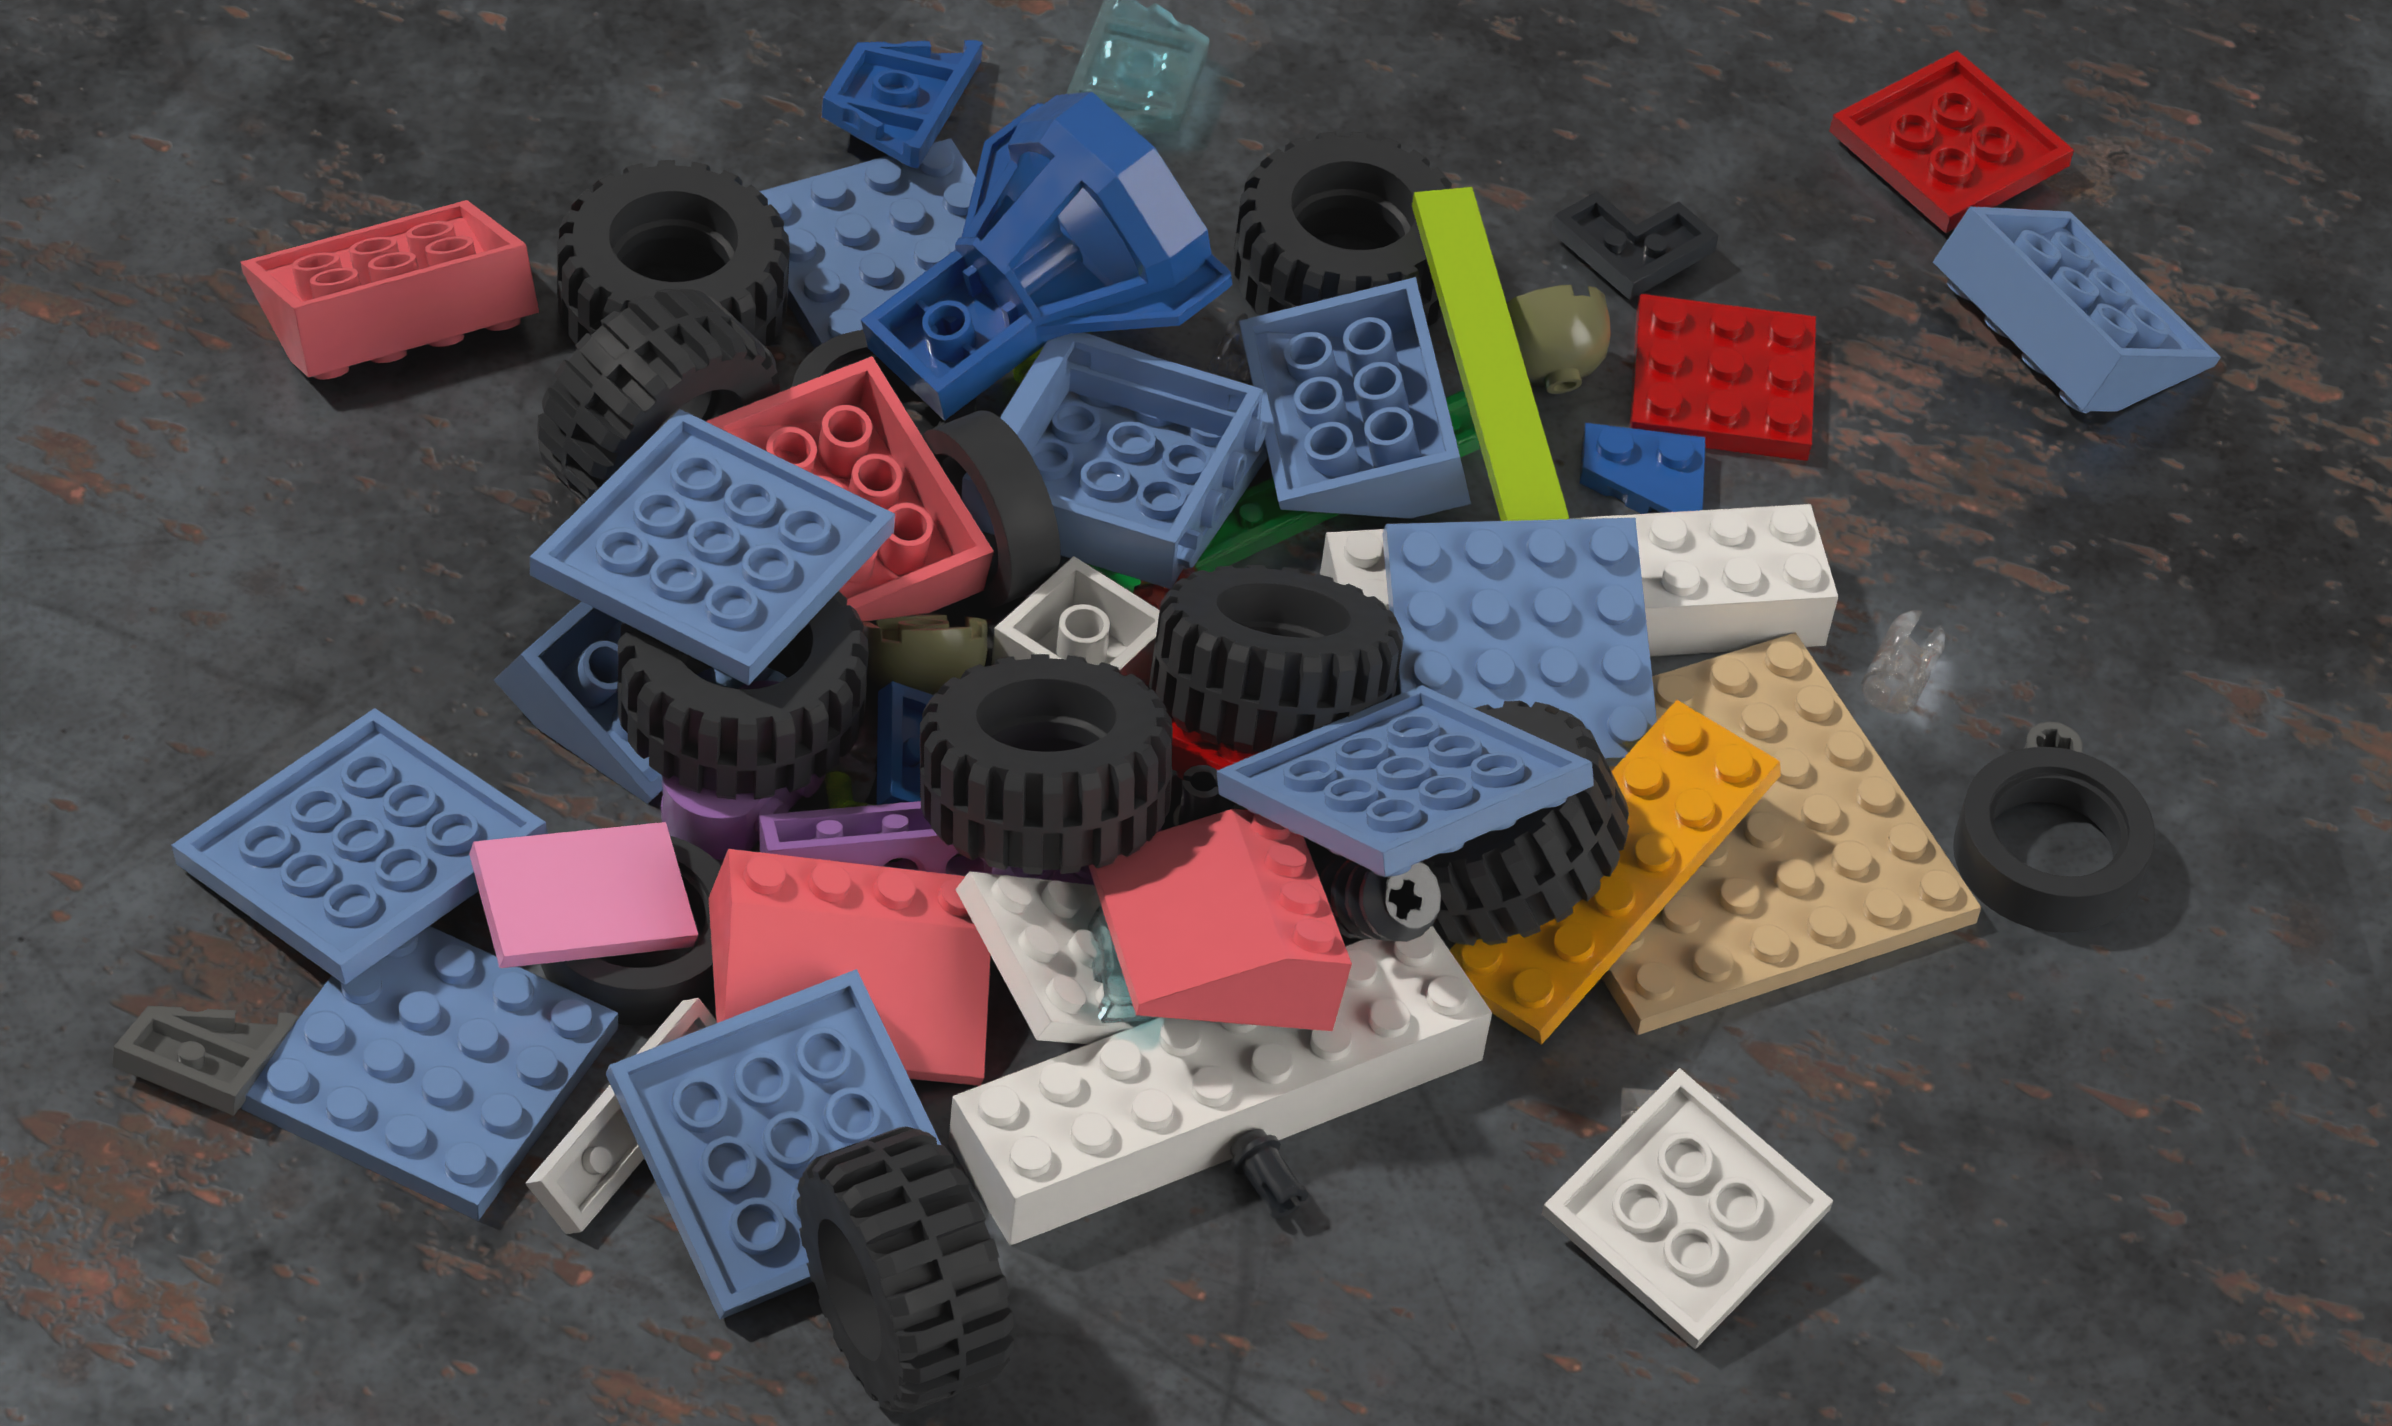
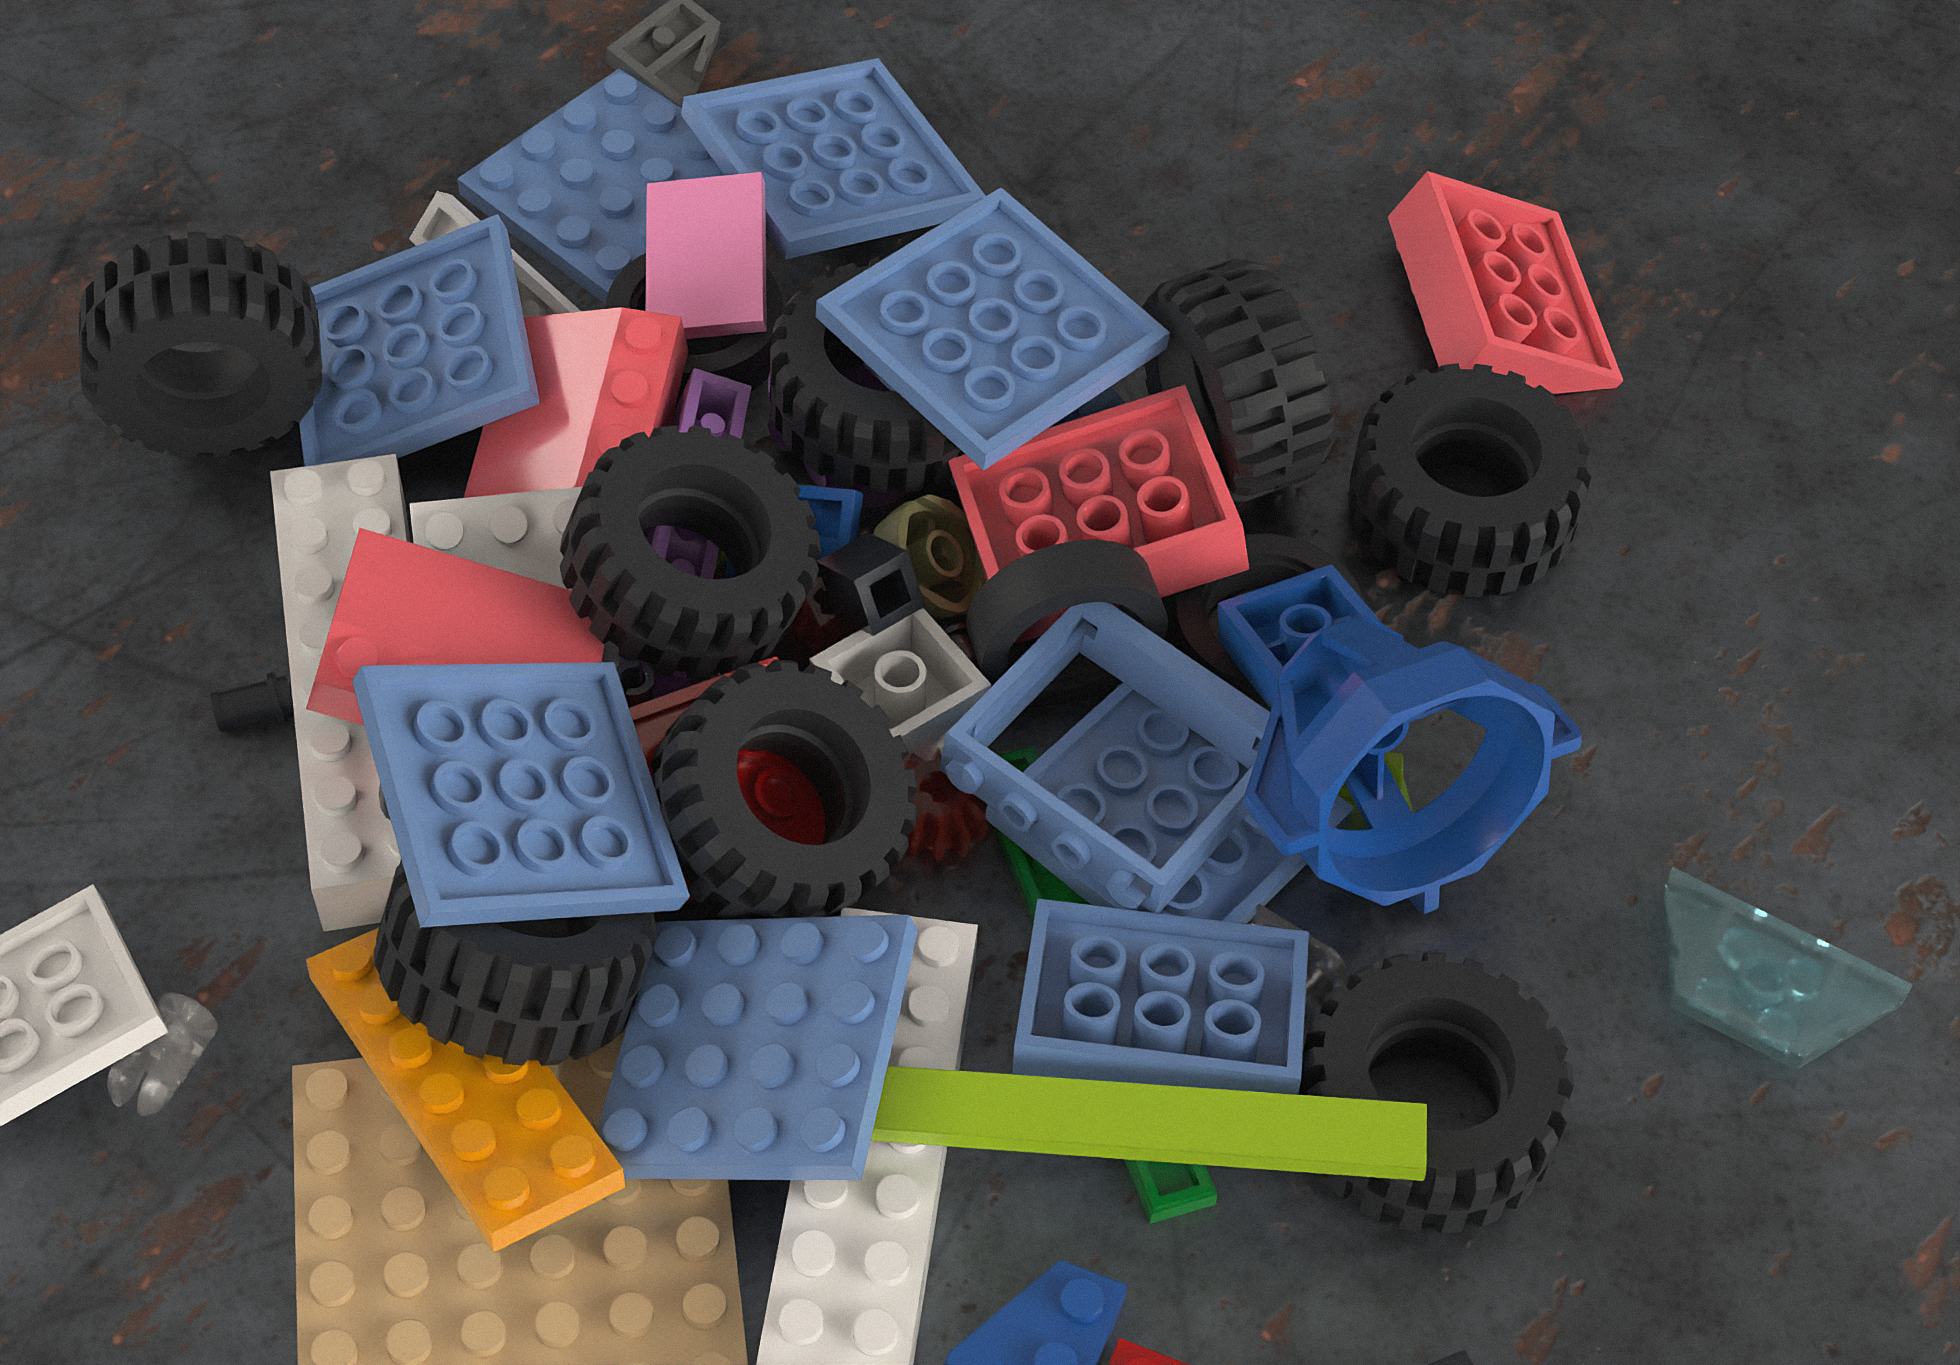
camera: 110 degrees right, 5 degrees up
medium blue plate [759,138,976,349] -> none
blue wing [821,40,983,169] -> none
olive cylinder [1506,285,1611,394] -> none
none -> black brick [816,533,926,636]

